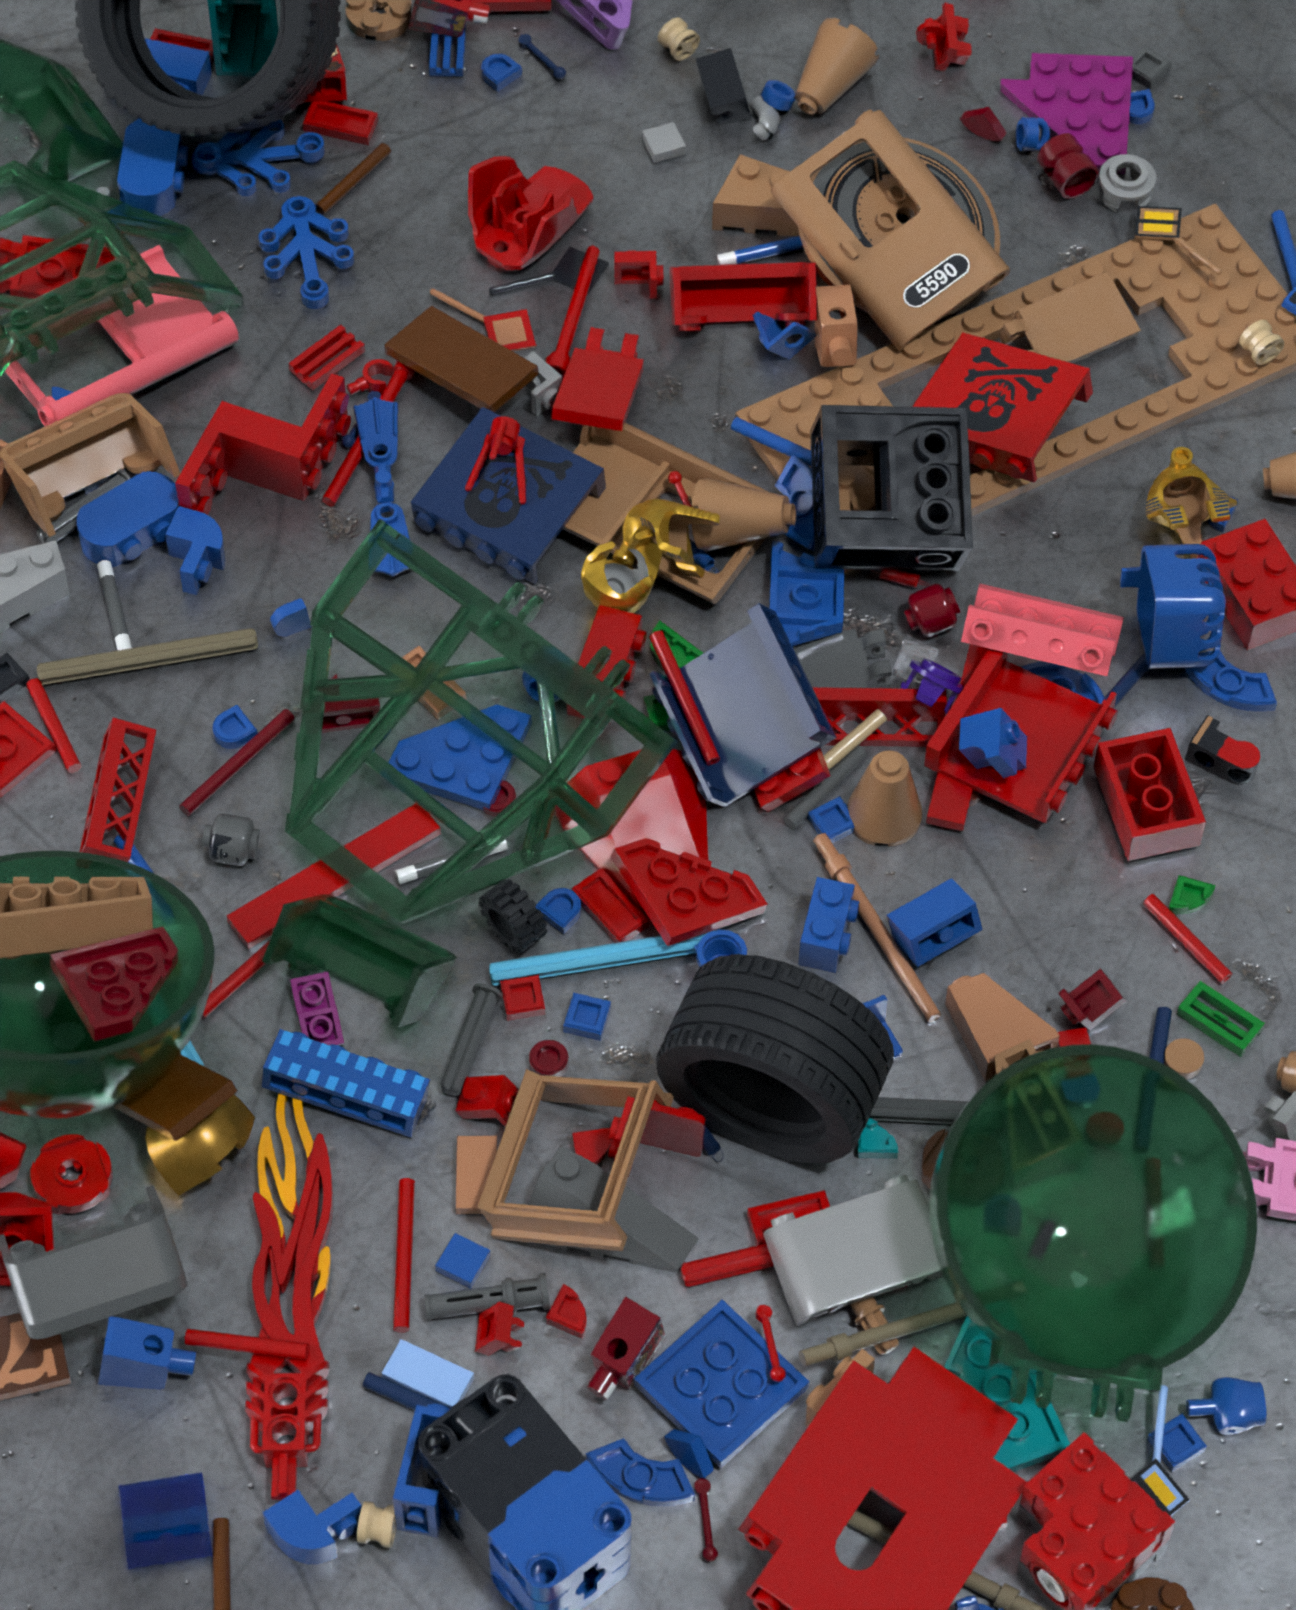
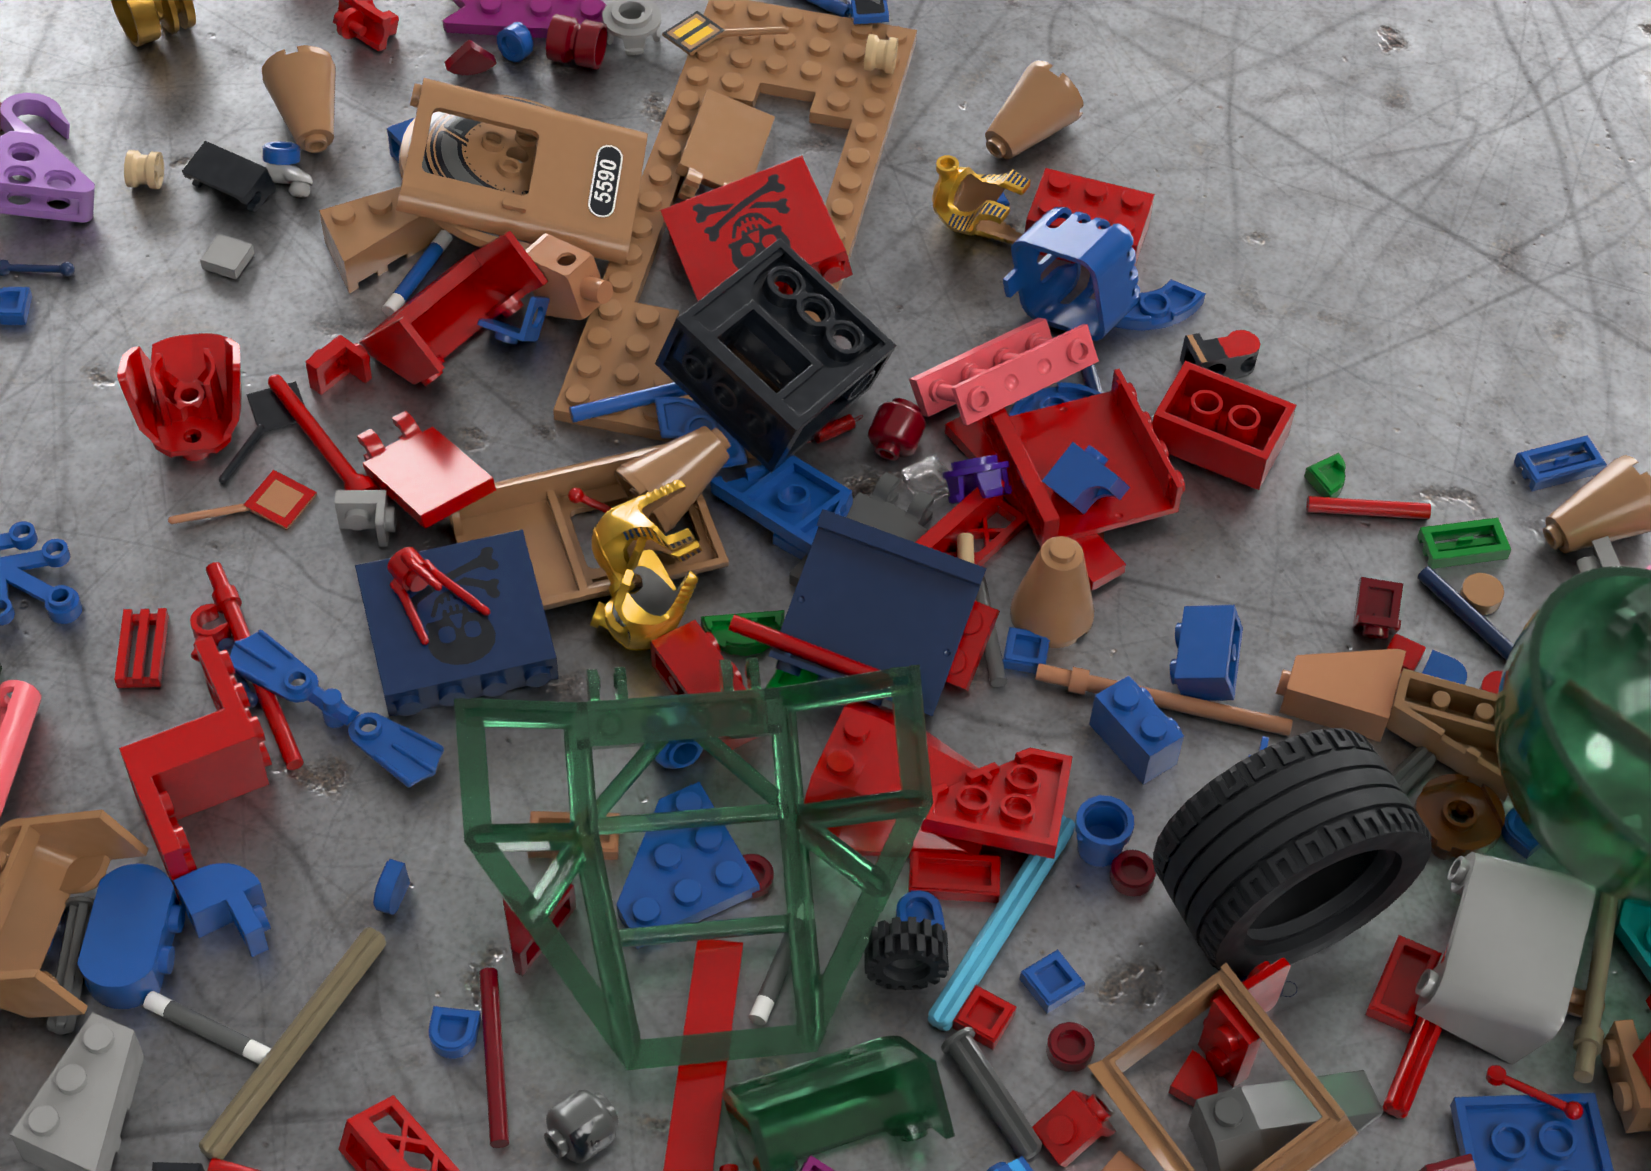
camera: 50 degrees left, 5 degrees down
reddish brown tile [384,305,539,412] -> none

